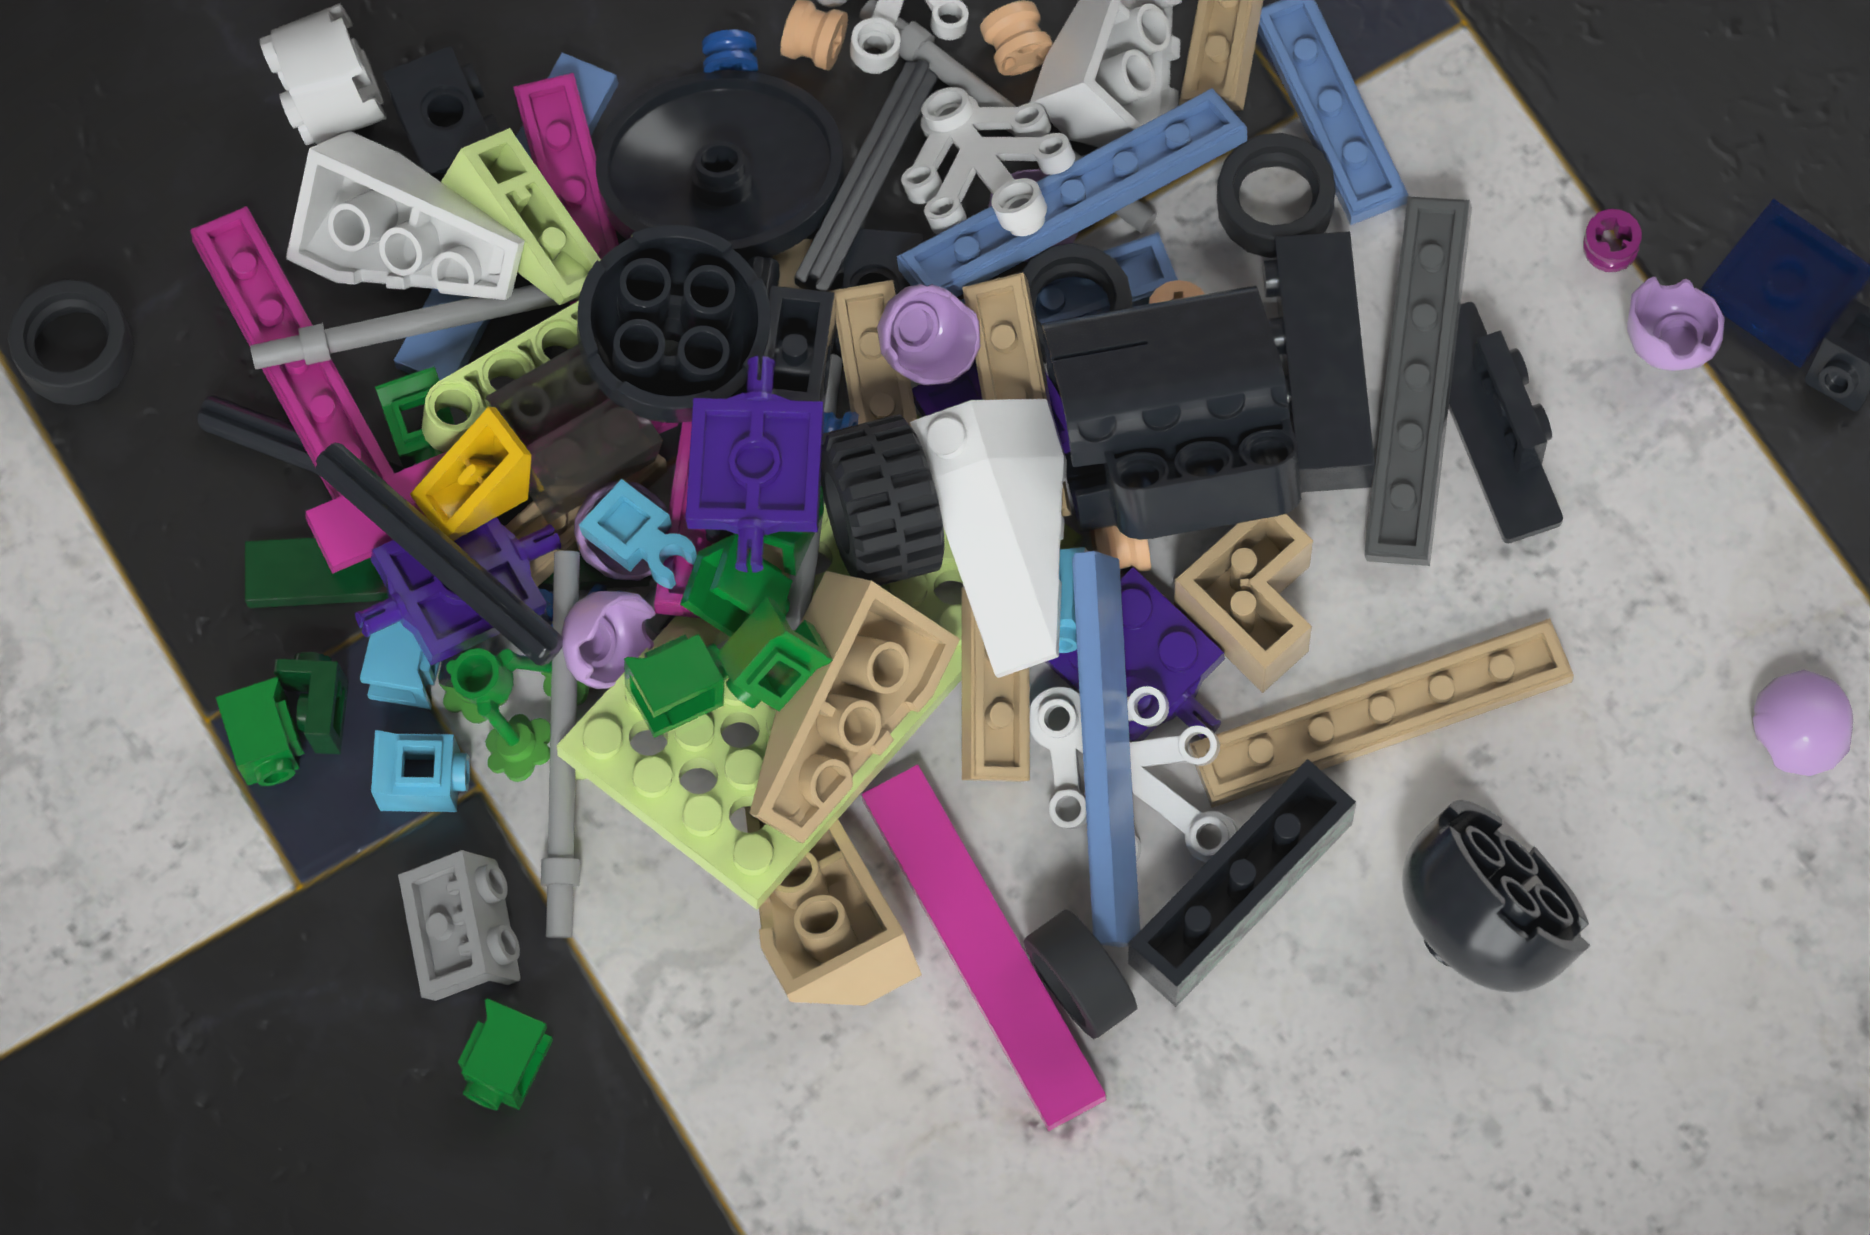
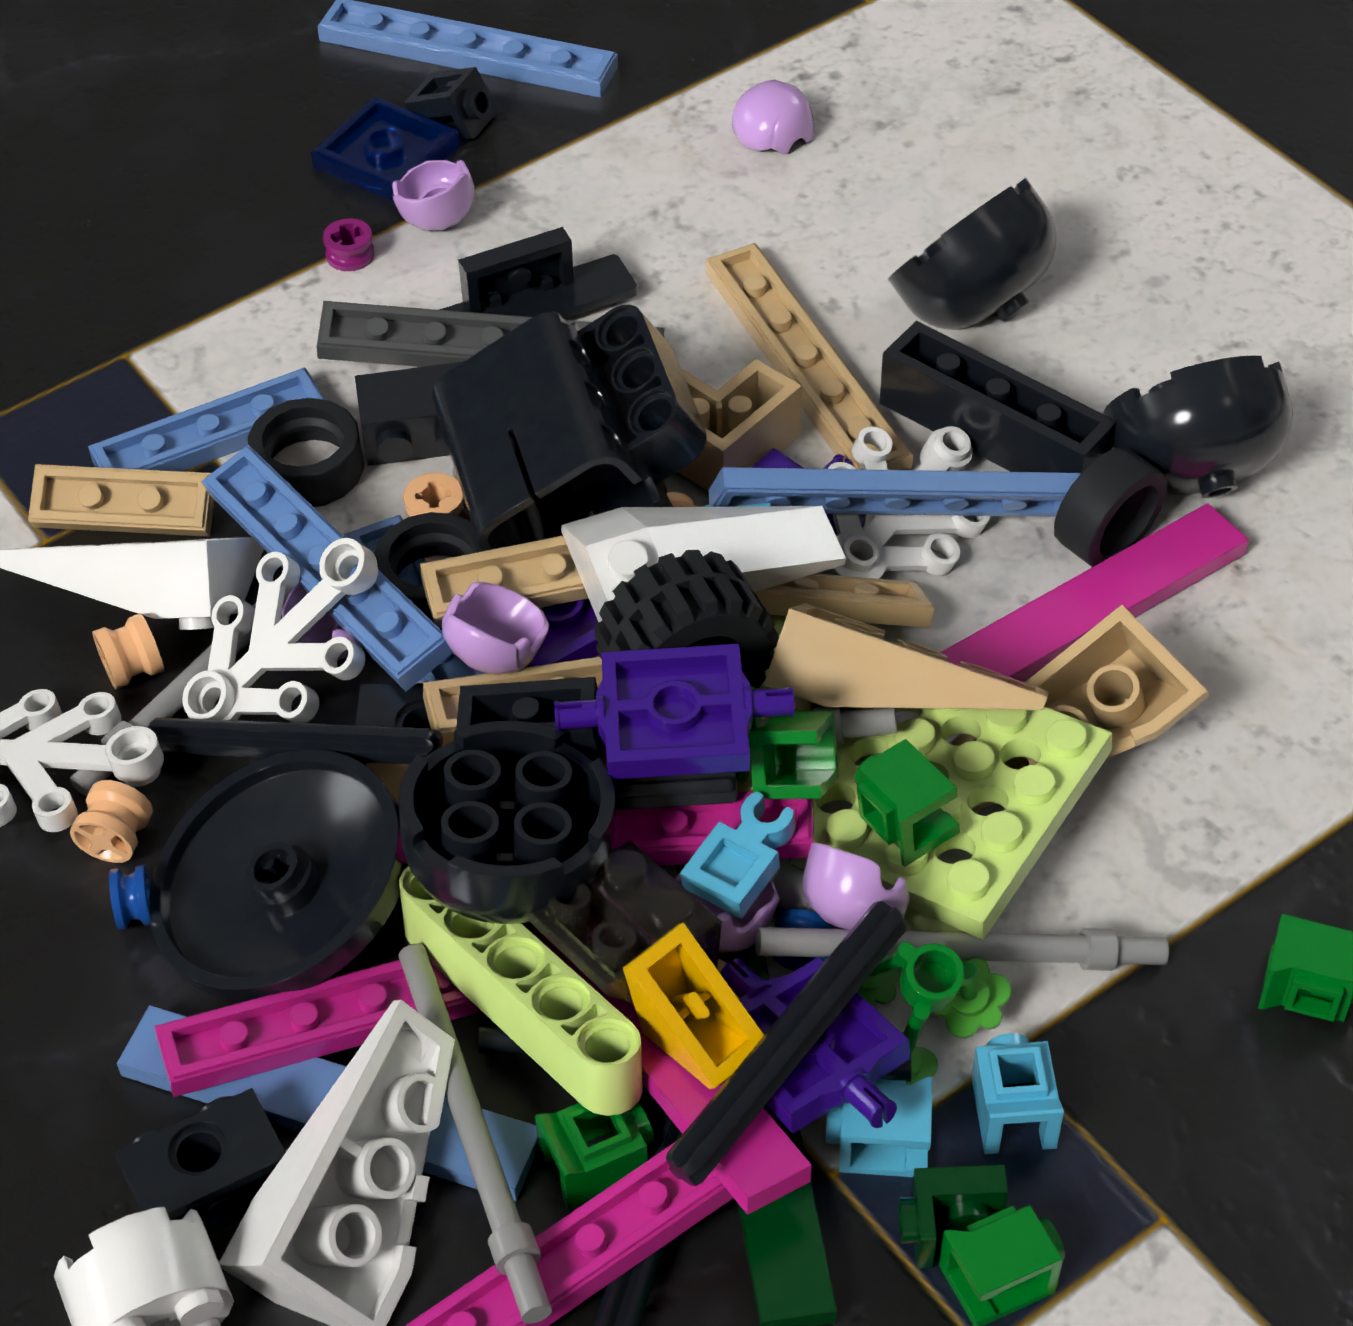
camera: 100 degrees left, 20 degrees down
light grey bracket [398,850,520,1001] -> none
yellowish green slope [441,128,601,305] -> none
green window [717,596,833,712] -> none
none -> black cylinder [1103,355,1293,498]

